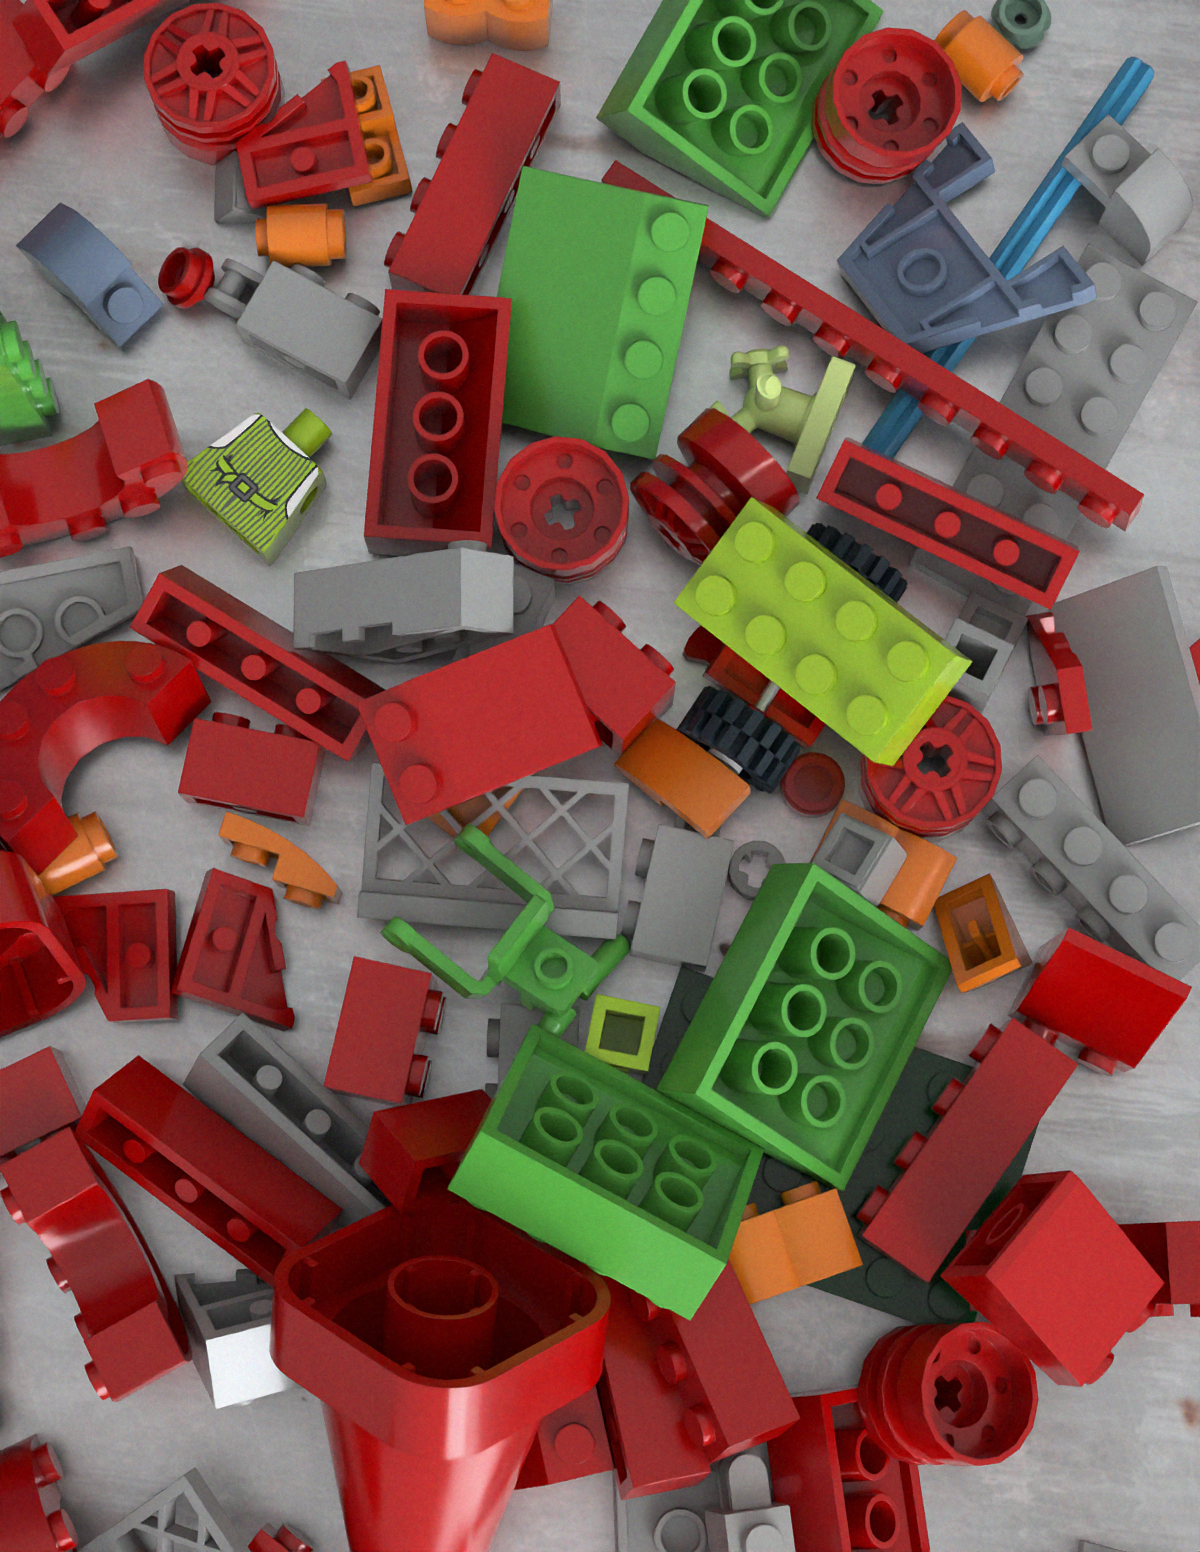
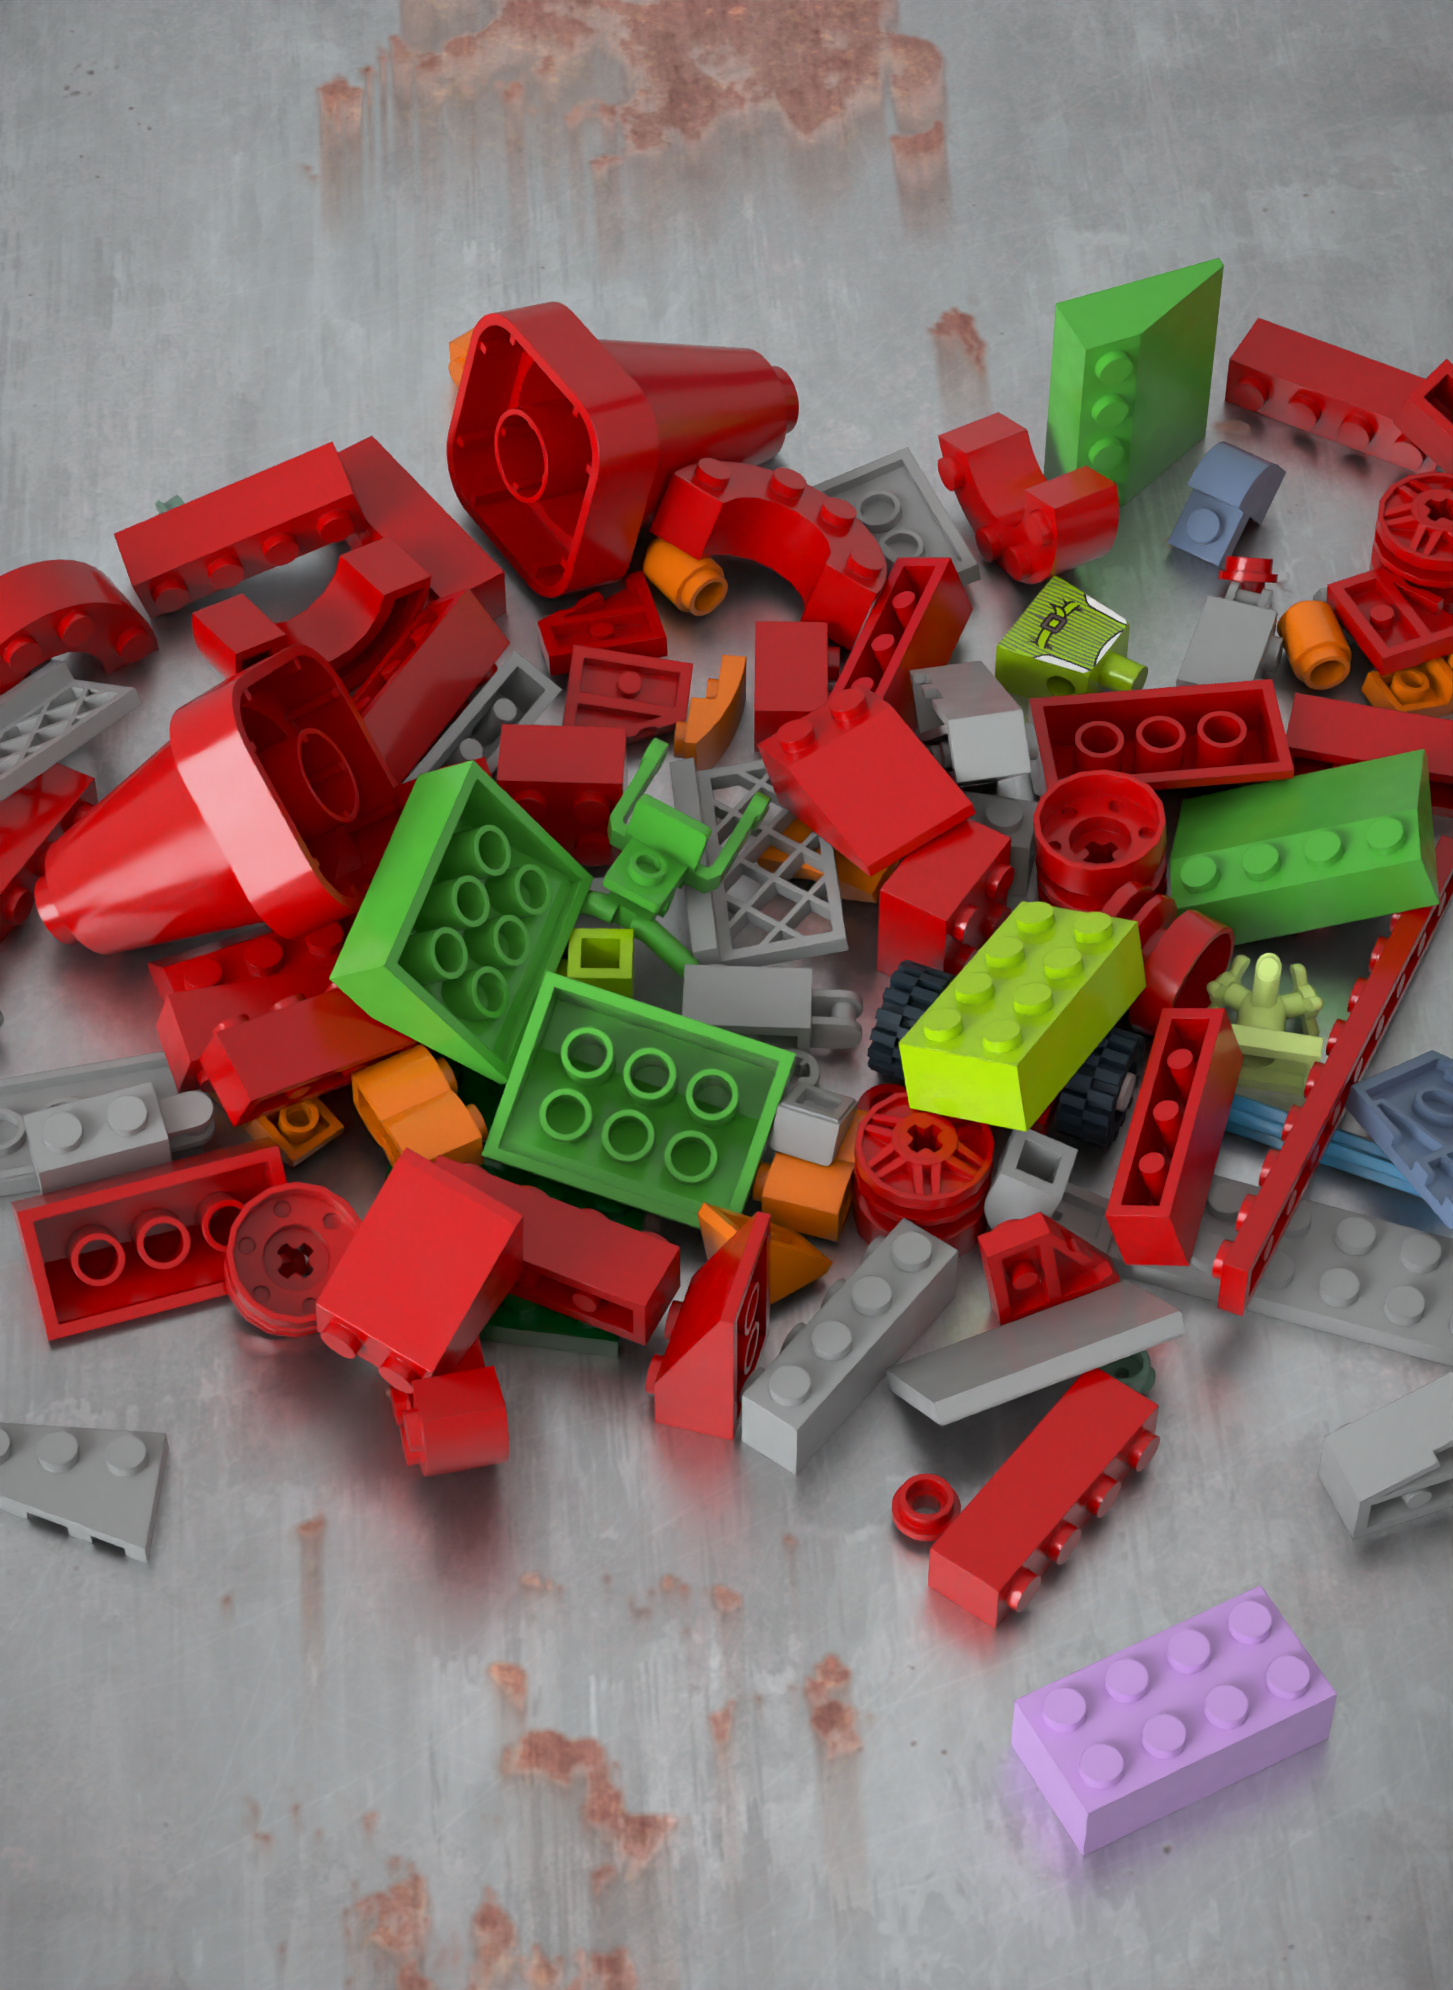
camera: 80 degrees right, 30 degrees down
orange slope [614,718,751,840] -> none

